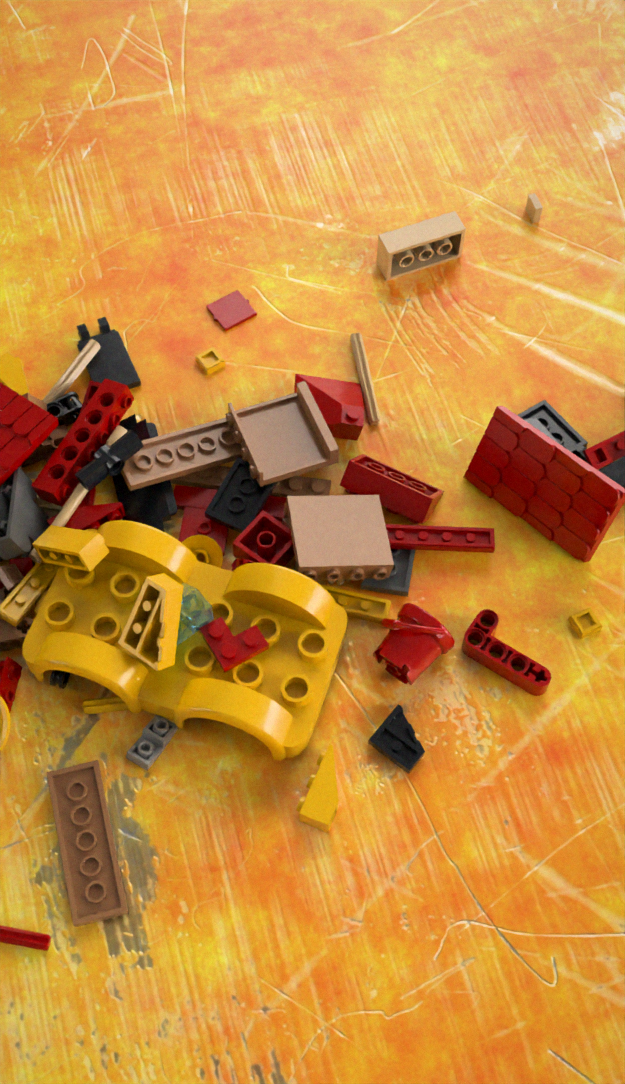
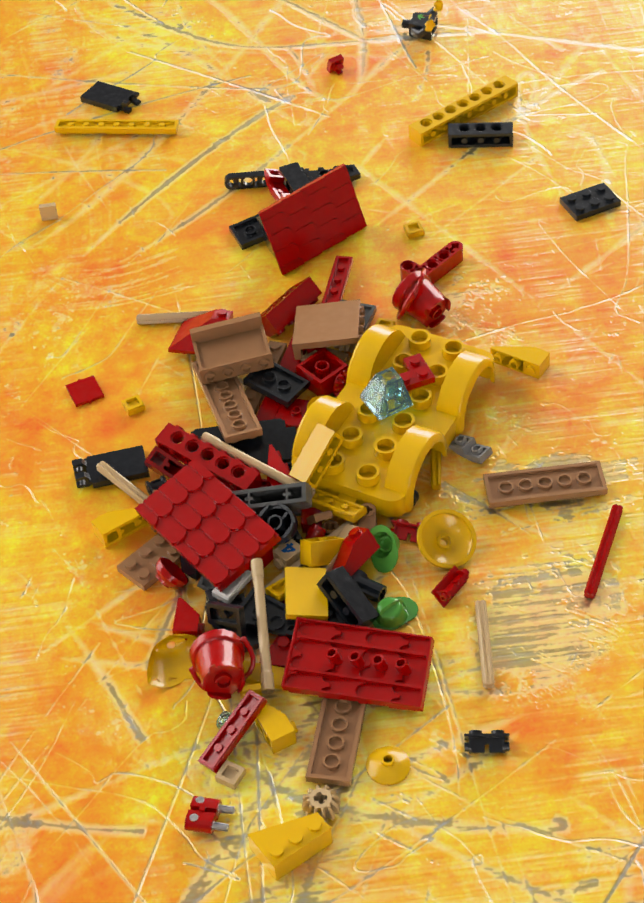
camera: 75 degrees left, 15 degrees down
black piece [75,430,144,491] -> none
yellow wedge [118,573,183,671] -> none
black wing [368,704,425,774] -> none
tan brick [376,211,466,281] -> none

